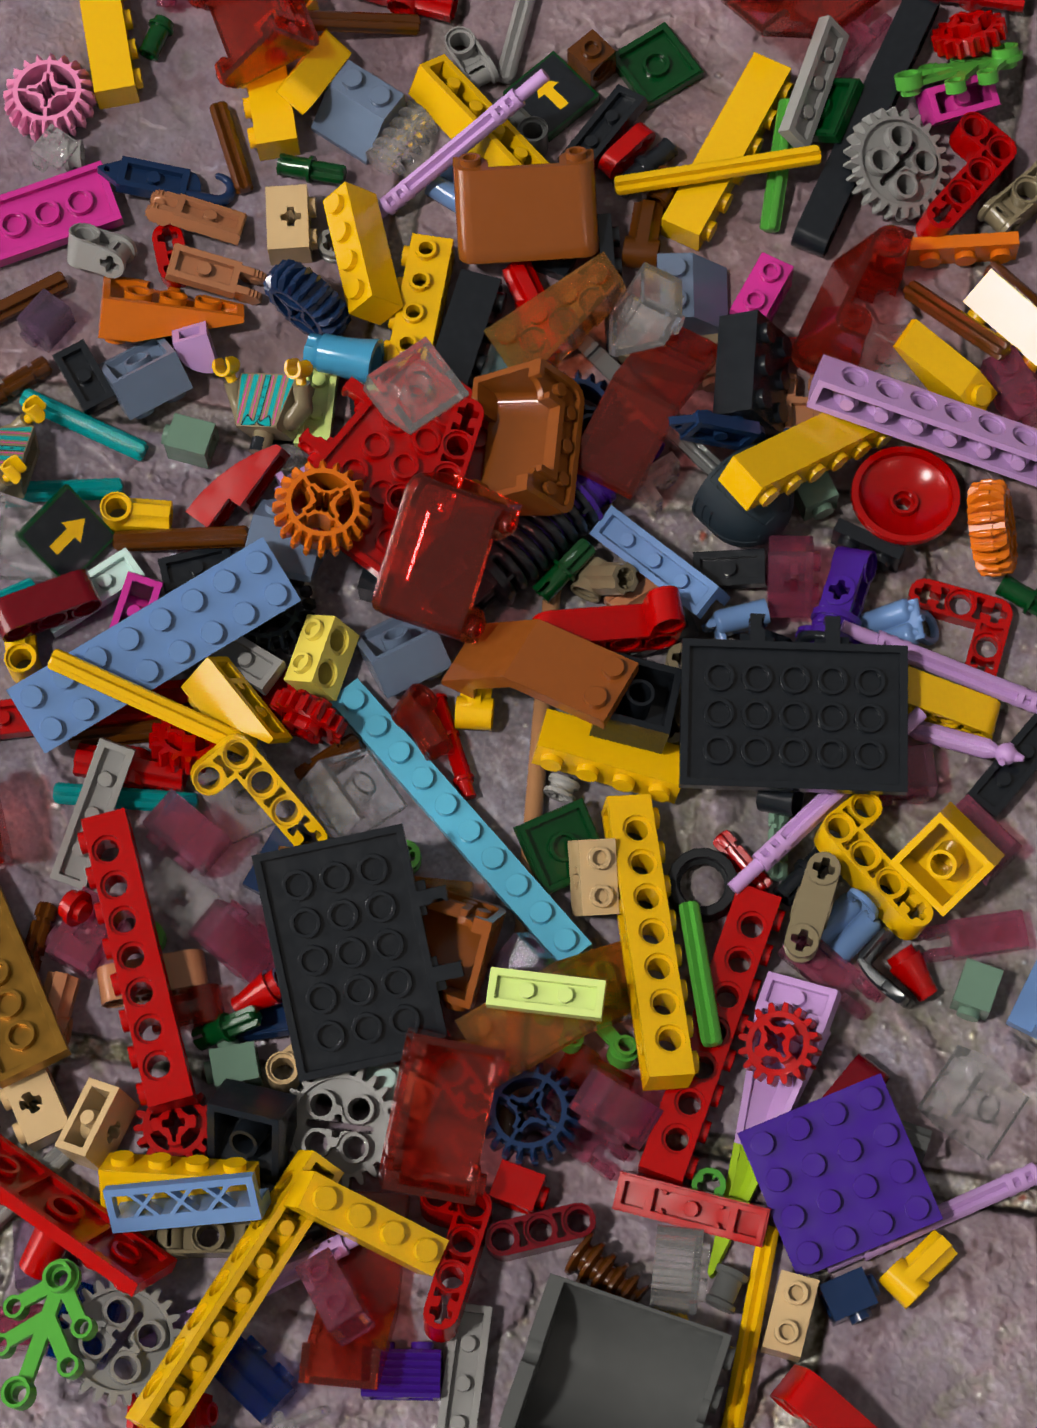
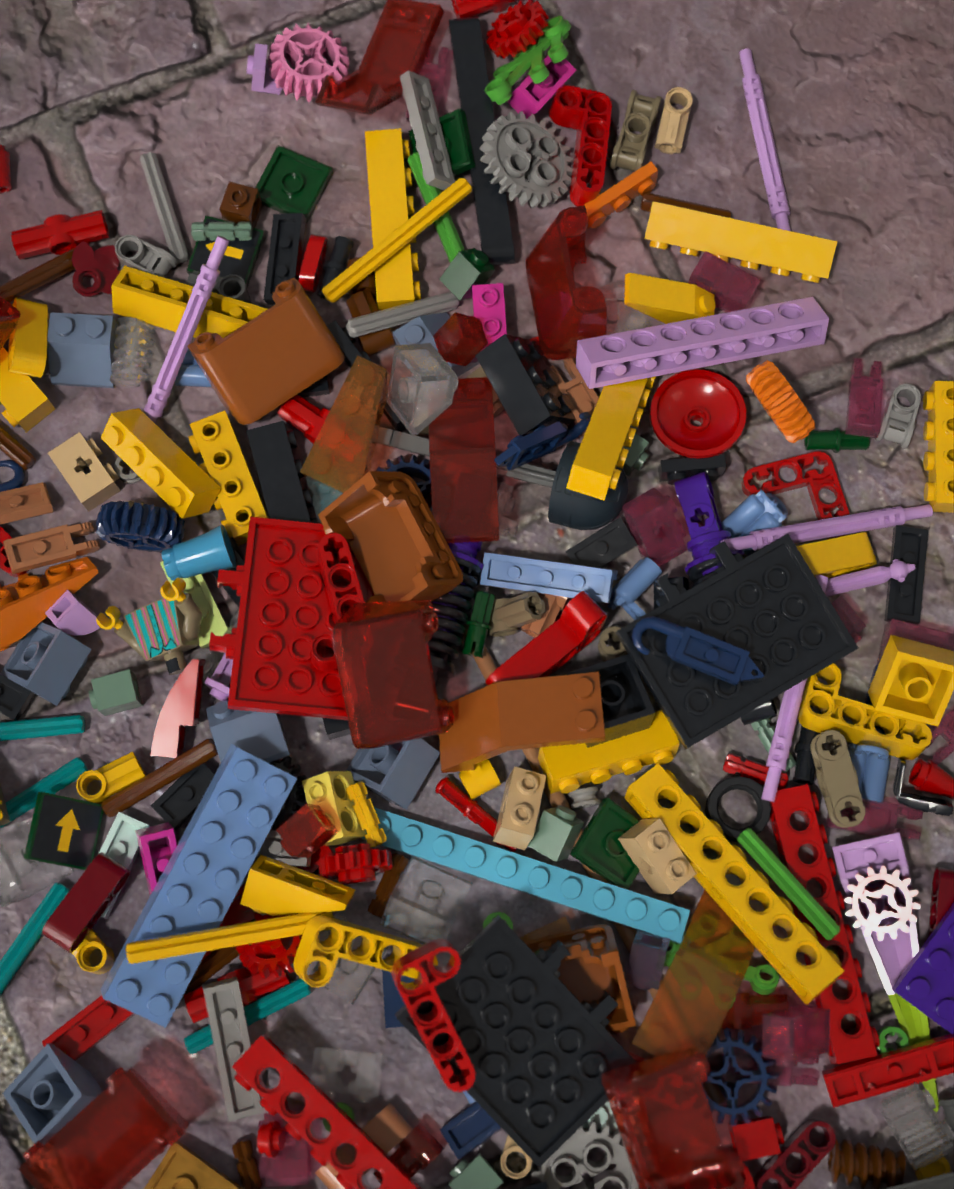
camera: 35 degrees left, 5 degrees up
clear pink brick [142,789,232,877] -> none
clear pink brick [188,898,274,984] -> none
dark green axle [191,1005,263,1051] -> none
red cone [231,968,283,1012] -> none
orange gear [272,459,372,559] -> none
dark green axle [276,153,347,184] -> none
clear slope [363,337,469,435] -> none
clear red piece [391,683,453,761] -> none
yellowish green plate [486,967,607,1022] -> none
reddish brown axle [903,280,1011,361] -> none
none -> dark red plate [72,241,120,297]
none -> sand green axle [191,222,253,241]
none -> clear red brick [276,804,339,858]
none -> light grey axle [346,291,459,338]
none -> yellow axle [346,782,387,847]
none -> red beam [391,939,476,1092]
none -> clear red brick [433,312,488,367]
none -> brick [439,248,496,301]
none -> tan brick [493,766,546,850]
none -> sand green brick [528,805,584,862]
none -> dark blue plate [632,616,764,686]

